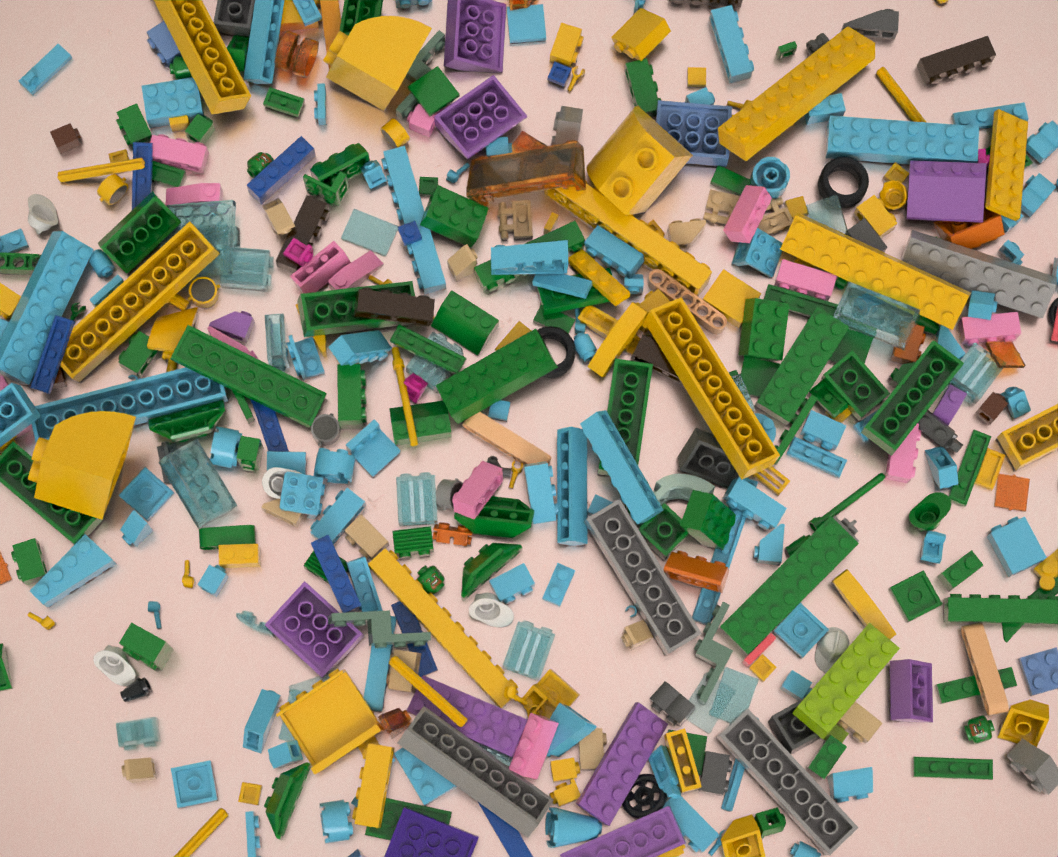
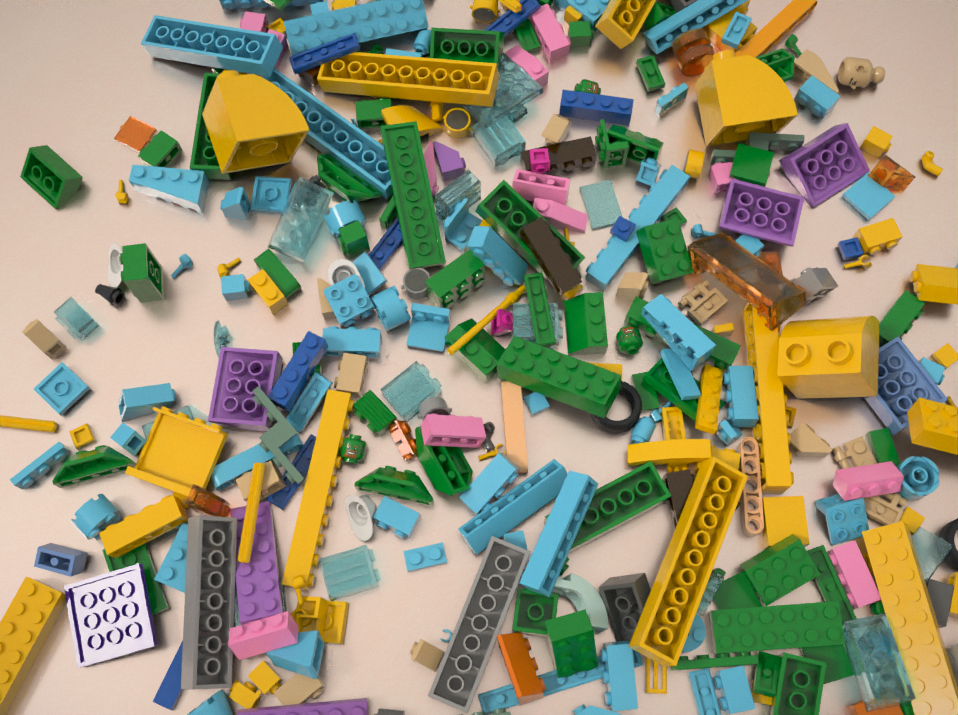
camera: 60 degrees right, 5 degrees down
none -> green head [616,326,643,355]

